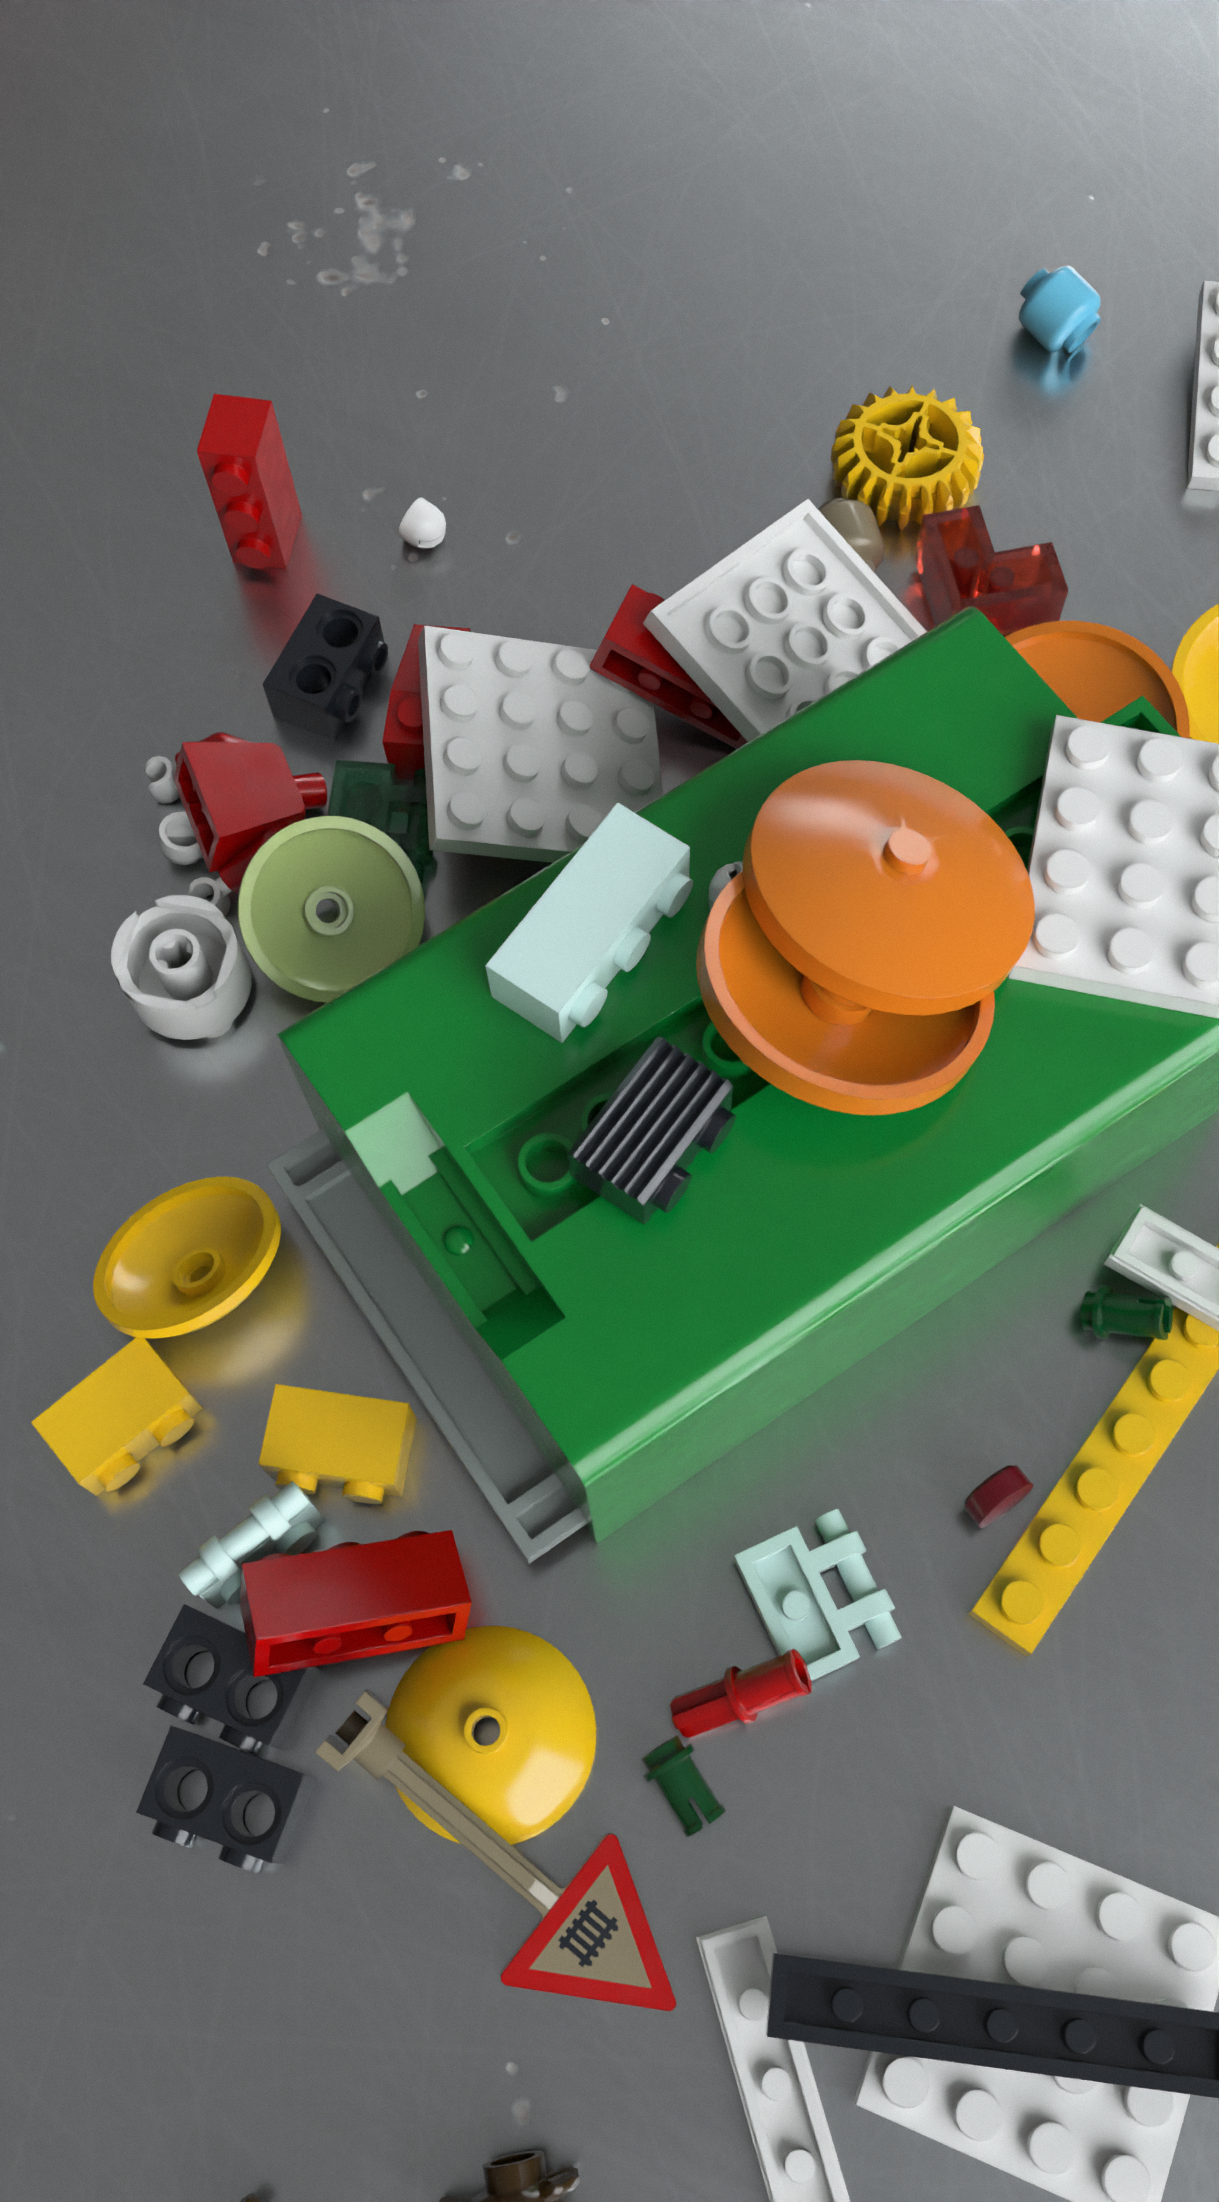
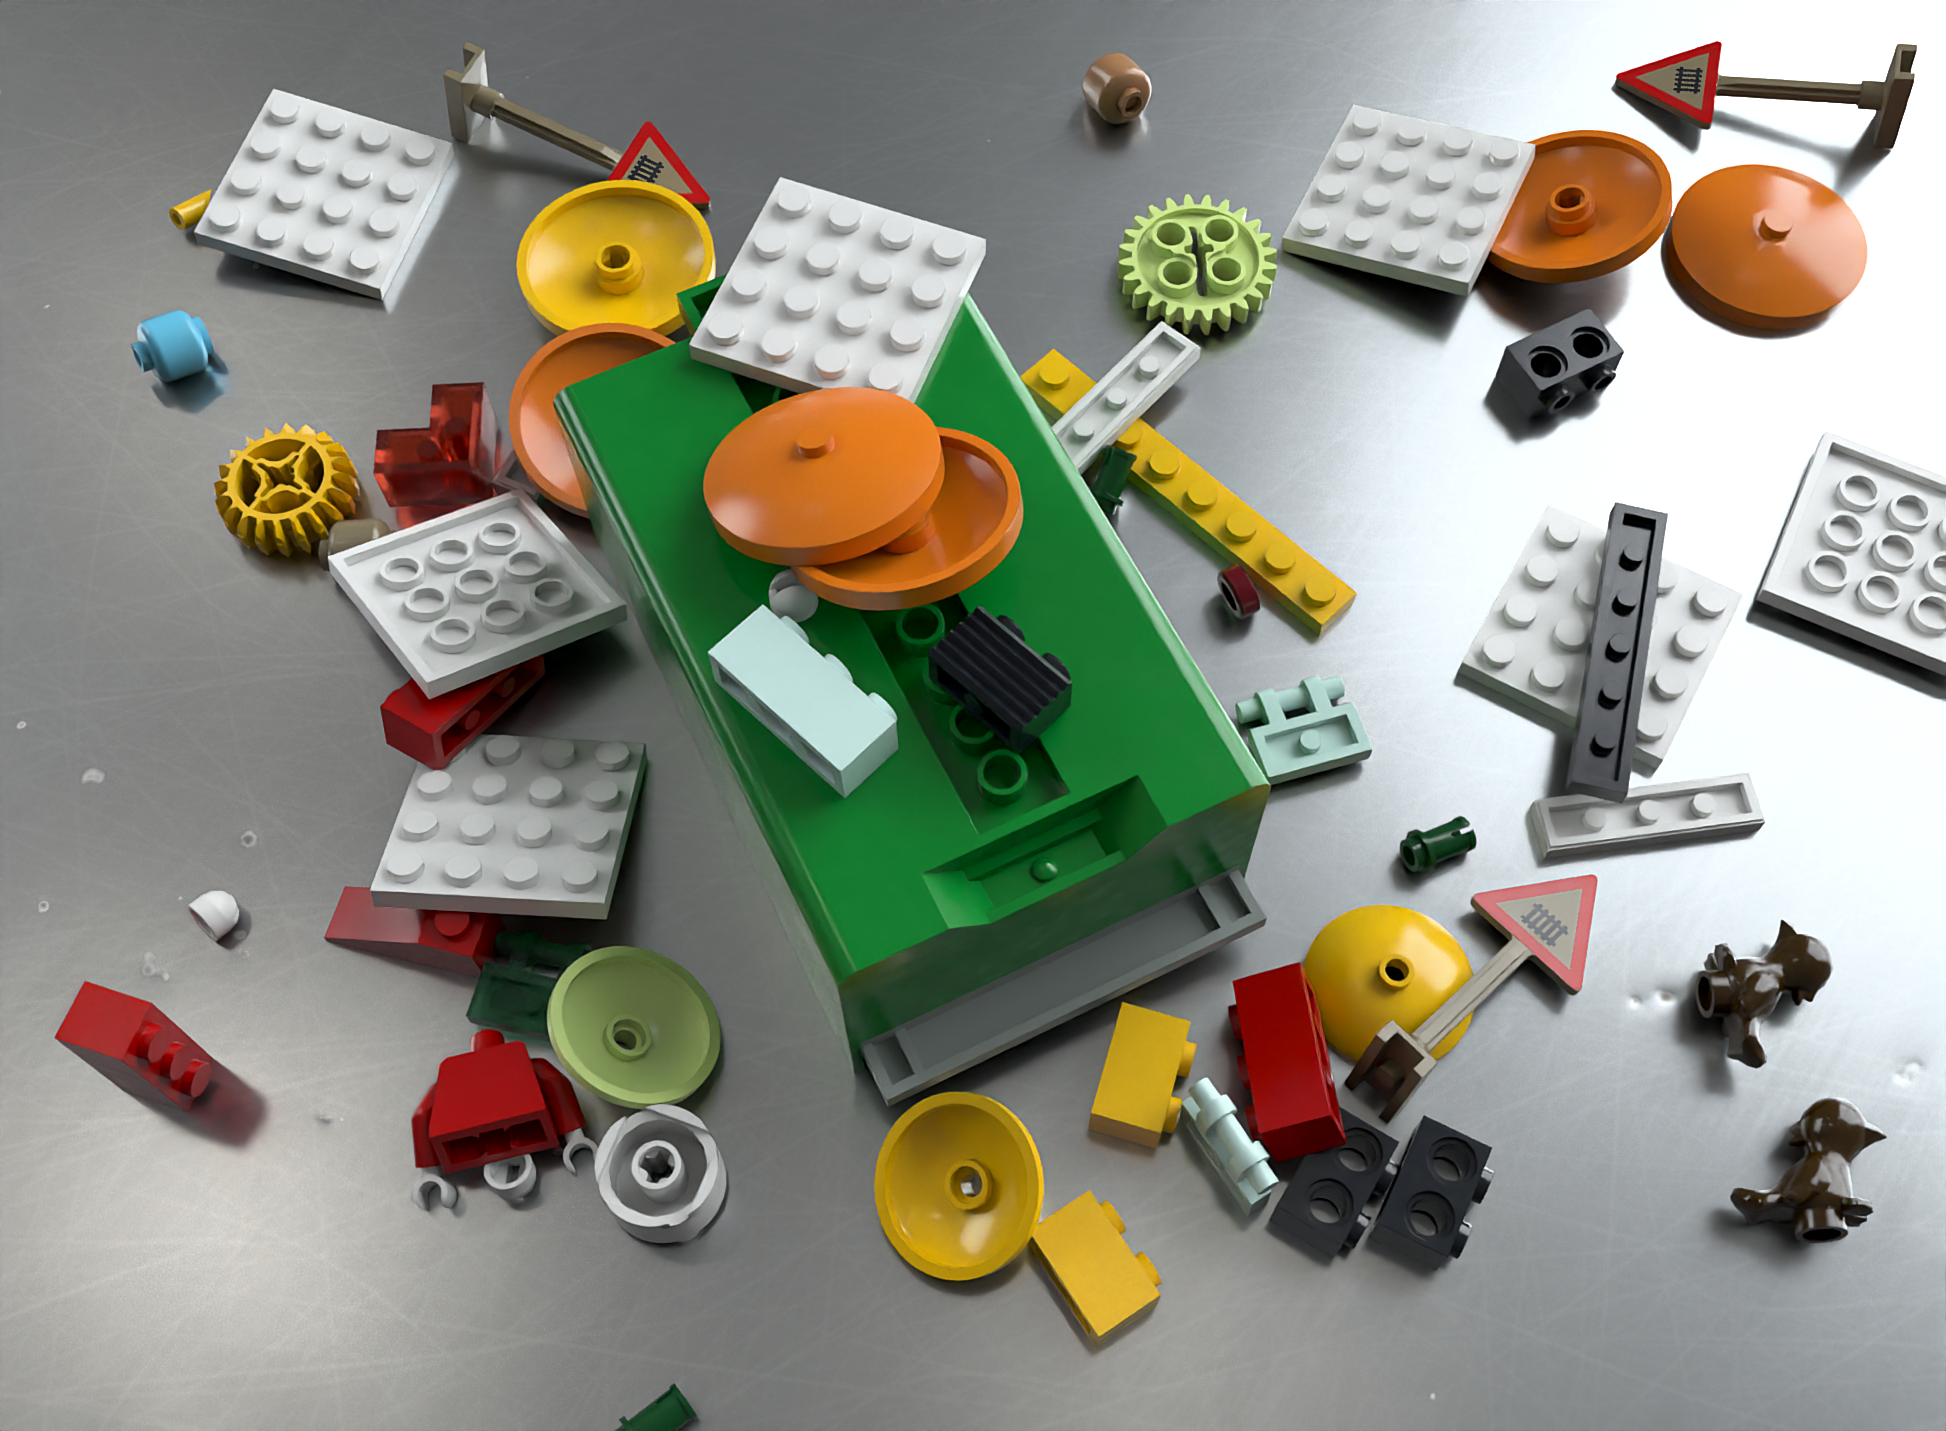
camera: 85 degrees left, 5 degrees down
black brick [262,593,388,740] -> none
red axle [670,1649,812,1738] -> none

